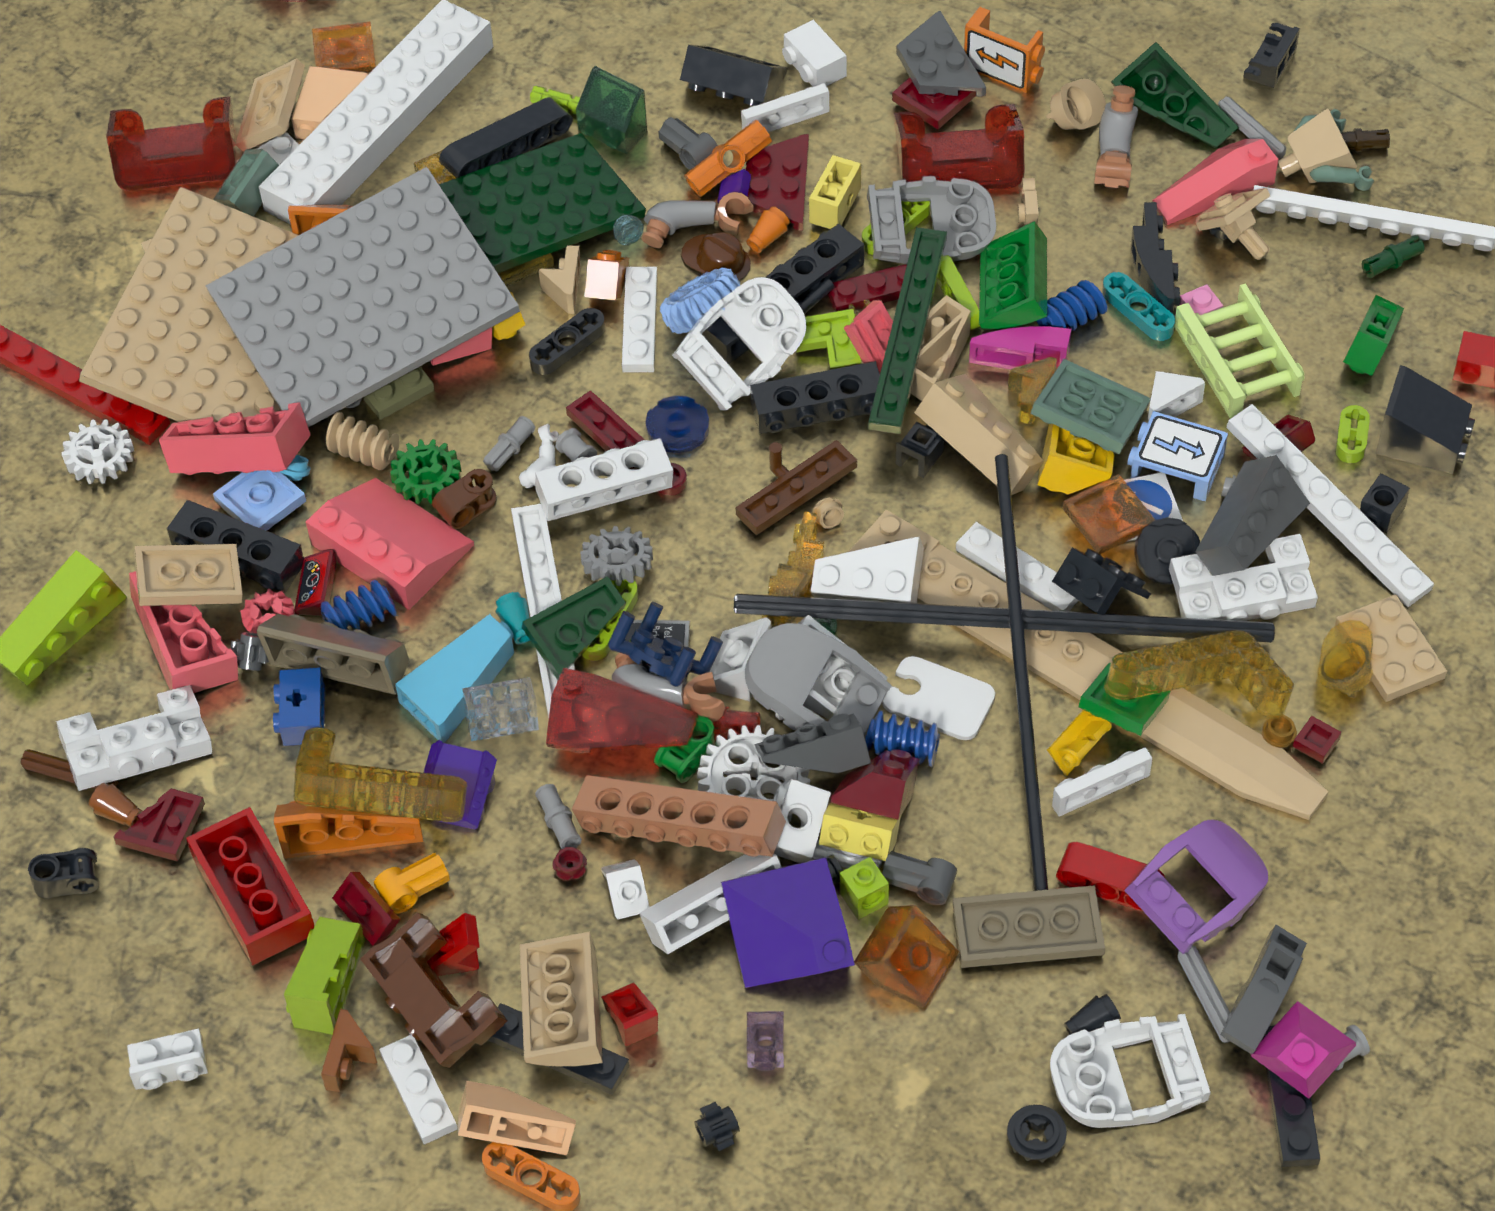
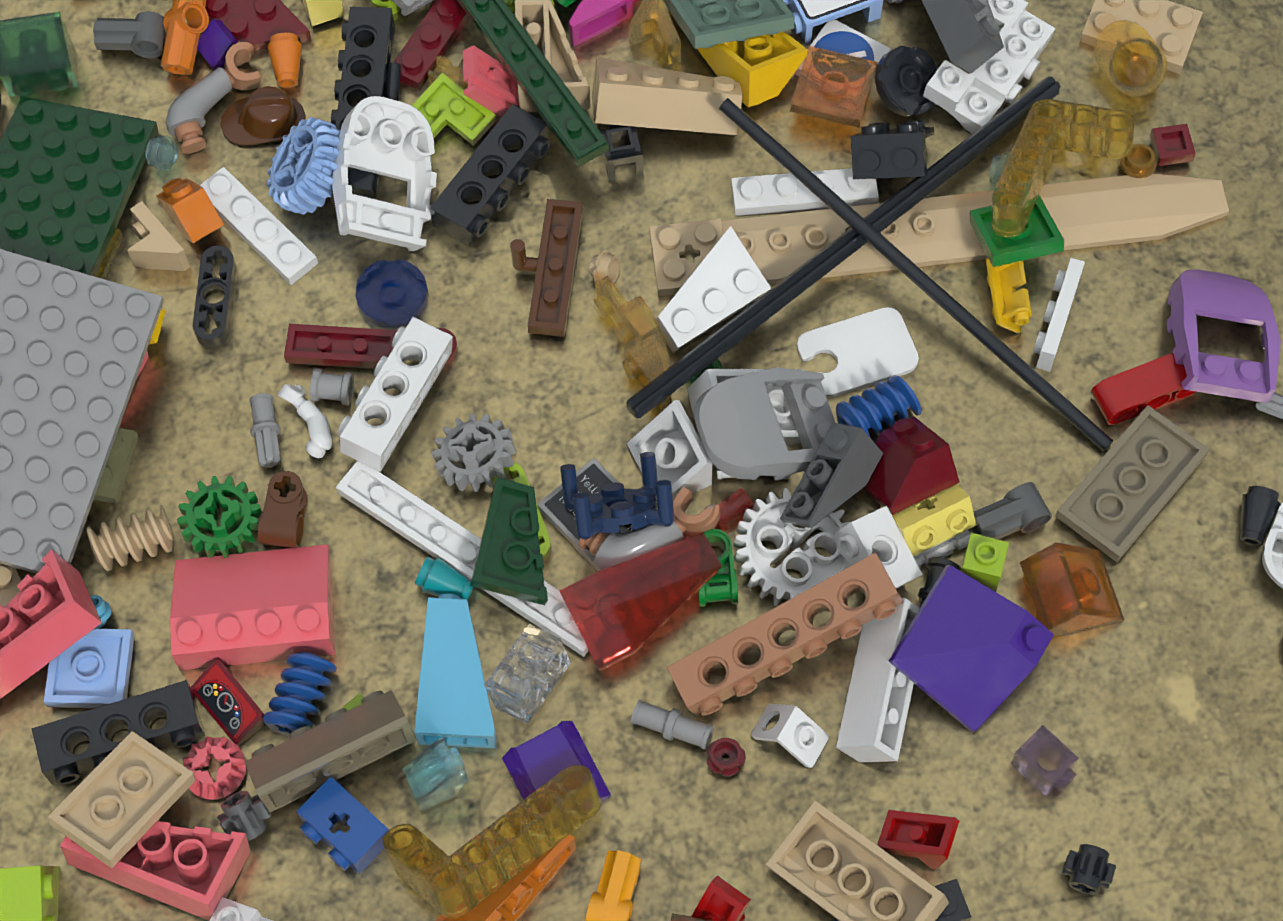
camera: 45 degrees left, 10 degrees up
none -> clear light blue slope [403,737,469,815]

